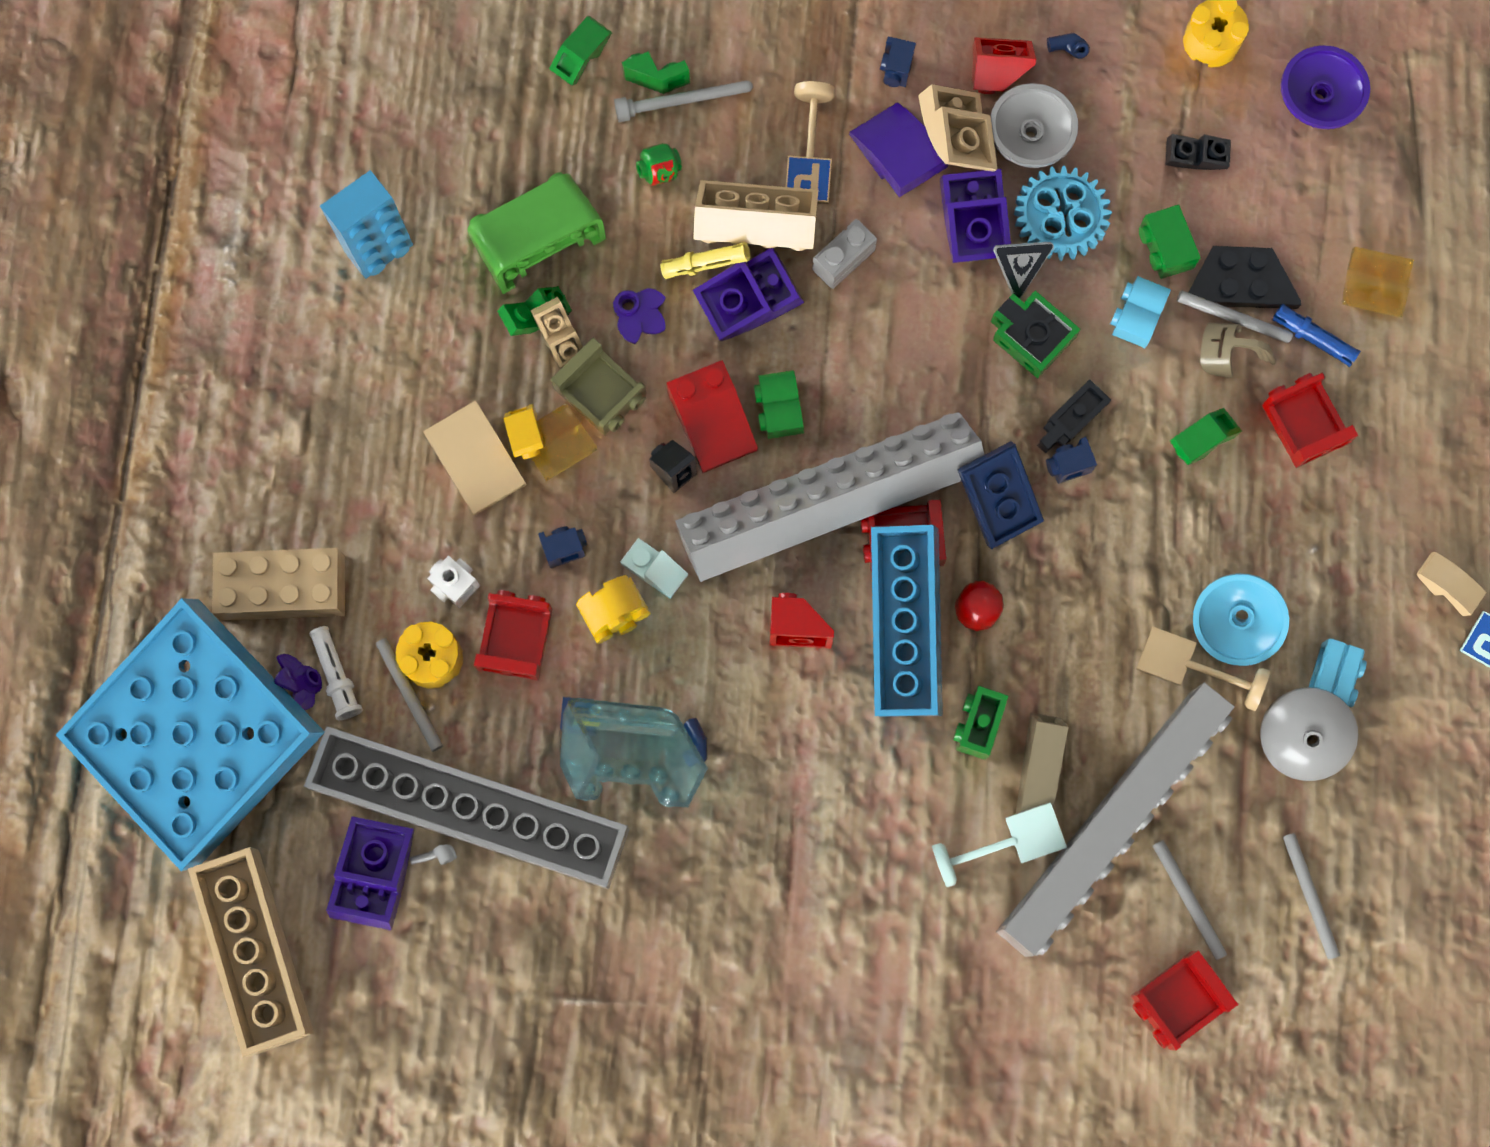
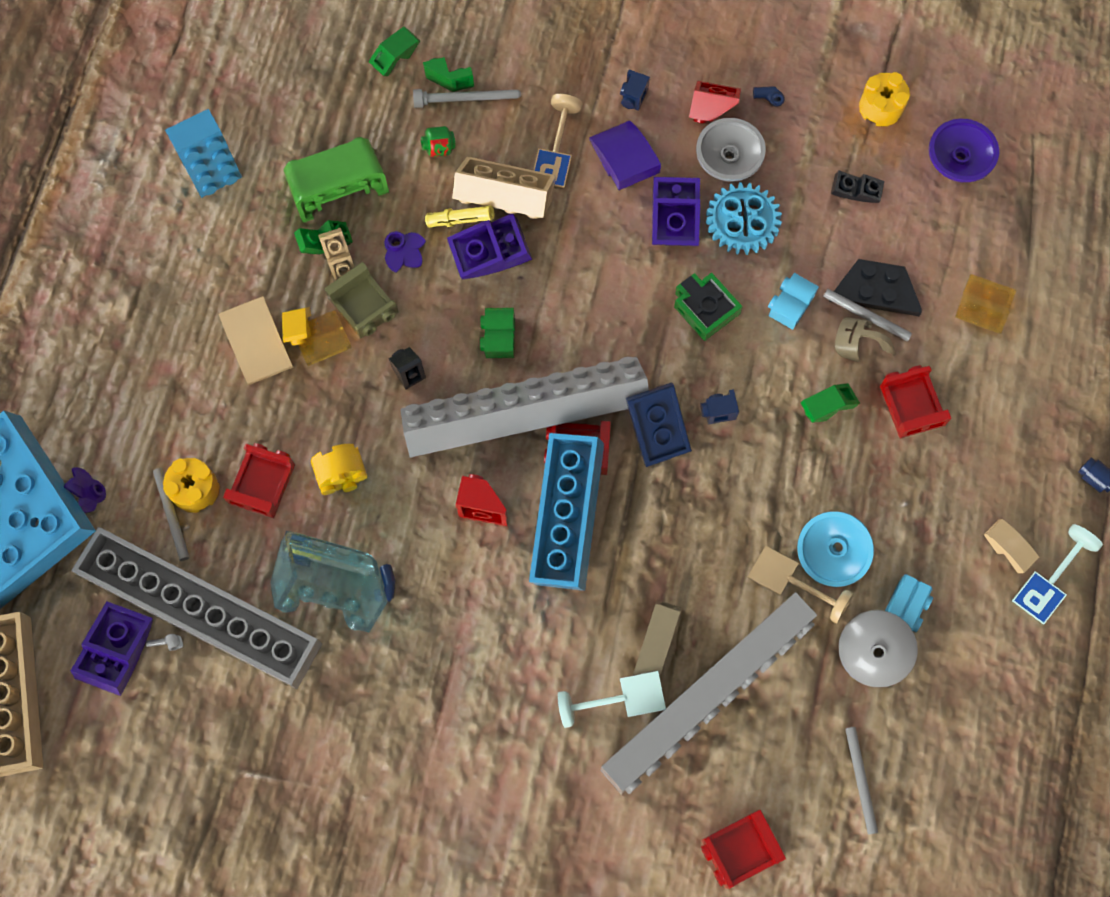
camera: 10 degrees right, 5 degrees down
tan brick [212,548,345,621] -> none
white pin [309,626,363,721] -> none
white brick [427,555,480,608] -> none
dark blue brick [538,526,588,568] -> none
light aqua slope [620,538,688,599] -> none
red slope [666,360,758,473] -> none
light grey brick [812,219,877,289] -> none
tan slope [919,84,997,172] -> none
green brick [953,686,1009,760] -> none
red hair [955,580,1004,631] -> none
black piece [993,242,1054,299] -> none
black hinge [1037,380,1111,454] -> none
green brick [1139,205,1201,279] -> none
light grey bar [1152,840,1227,960] -> none
blue pin [1272,304,1361,367] -> none

